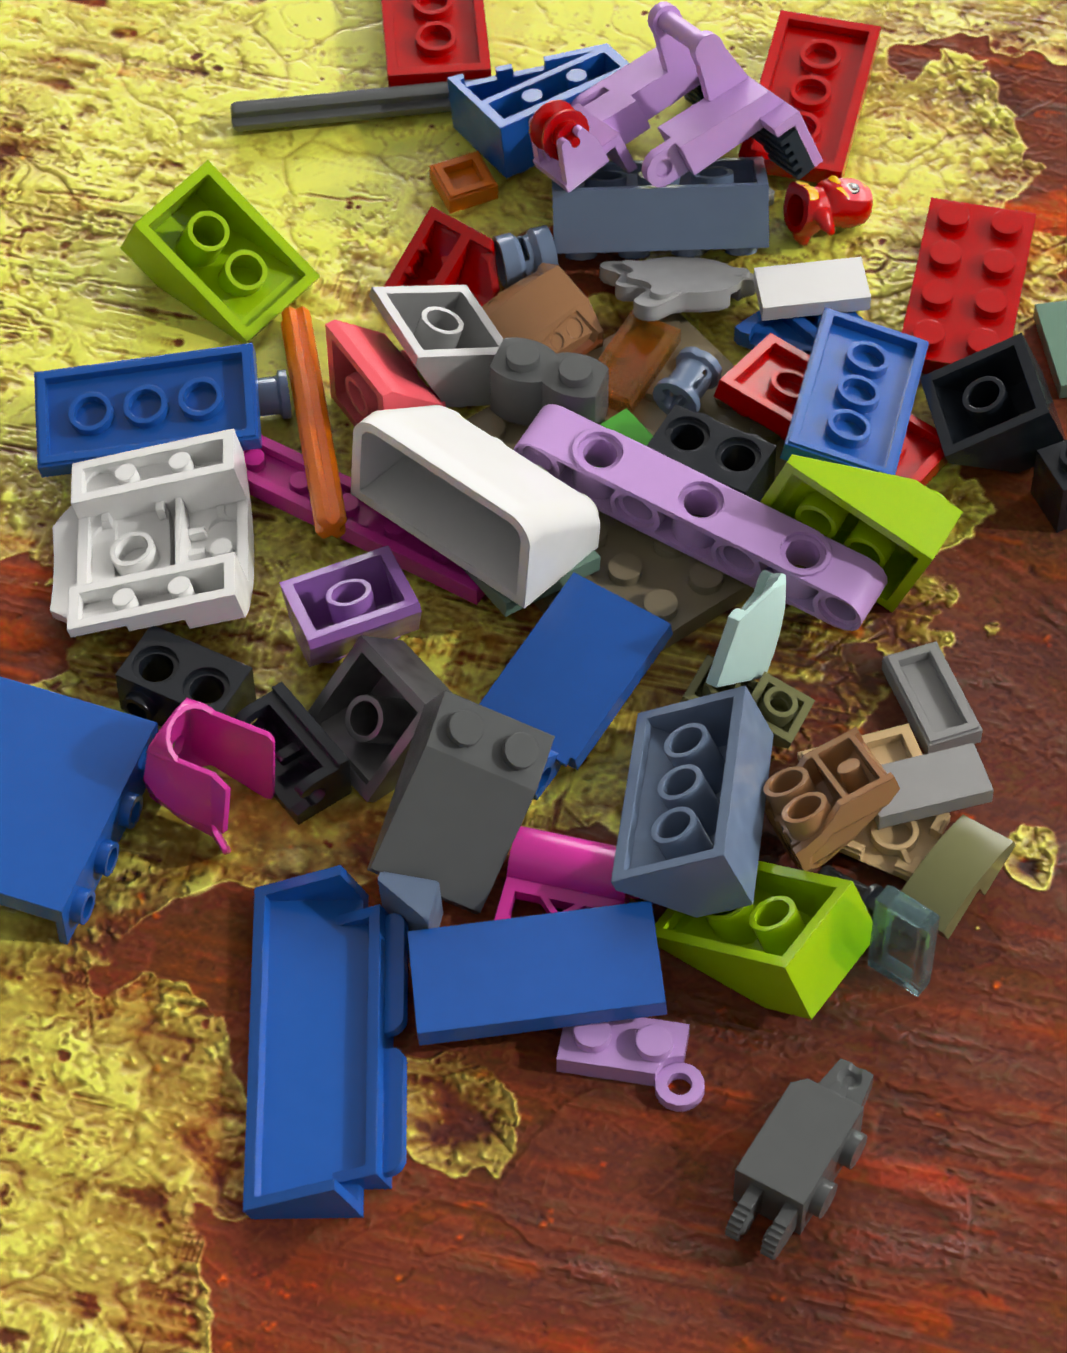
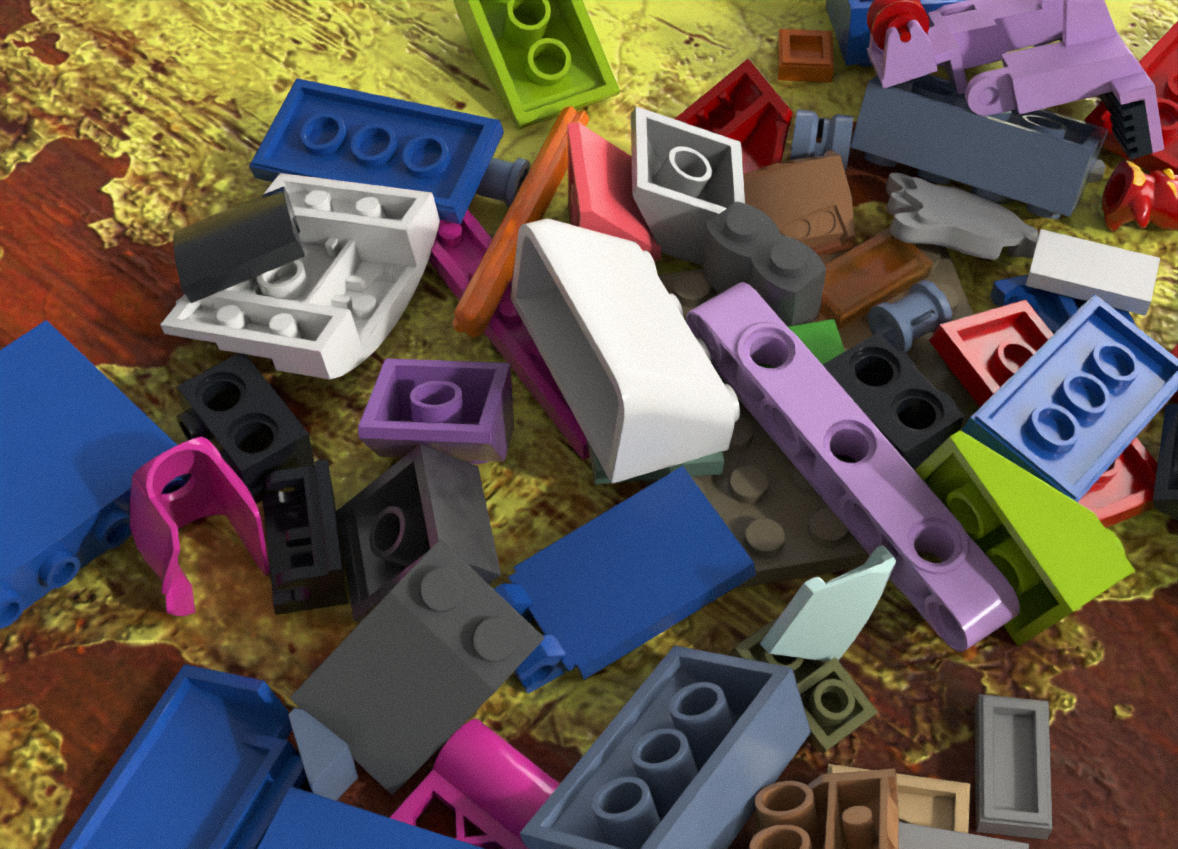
camera: 25 degrees right, 0 degrees up
none -> black slope [173,186,305,303]

